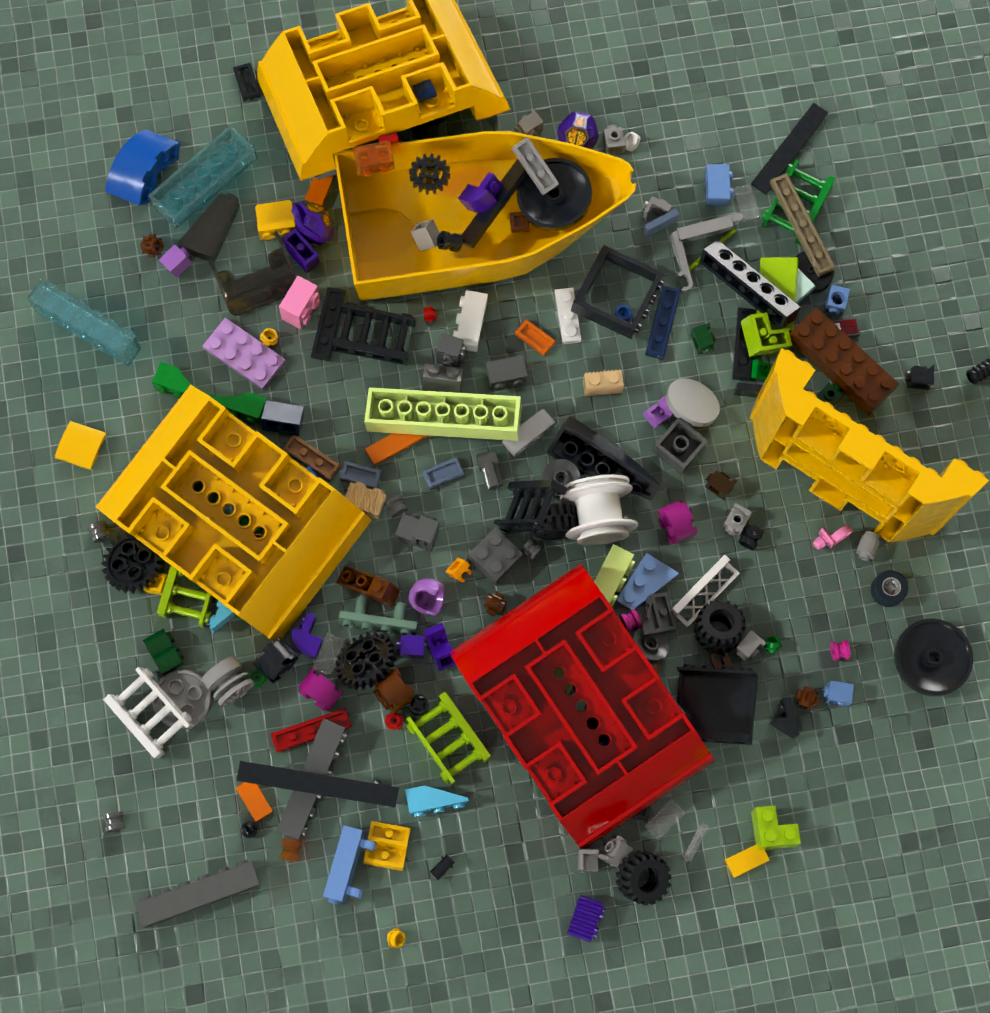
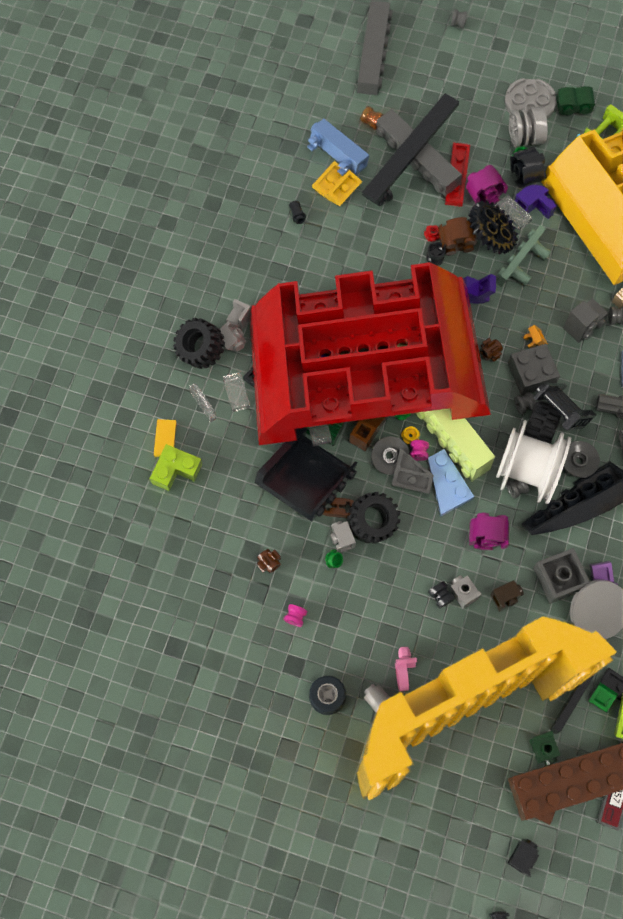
camera: 125 degrees right, 5 degrees down
white fence [103,667,194,759] -> none
orange tile [236,782,273,822] -> none
black hinge [241,822,257,838] -> none
reddish brown slope [336,566,400,608] -> none
yellow plate [387,928,405,948] -> none
dark purple brick [397,635,425,659] -> none
lime fence [405,692,491,785] -> none
medium azure slope [405,785,469,818] -> none
medium lavender piece [409,578,445,616] -> none
dark purple brick [567,895,605,943] -> none
white fence [671,555,740,628] -> none
black slope [770,697,800,739] -> none
medium blue brick [823,681,854,706] -> none
black dish [894,618,973,696] -> none

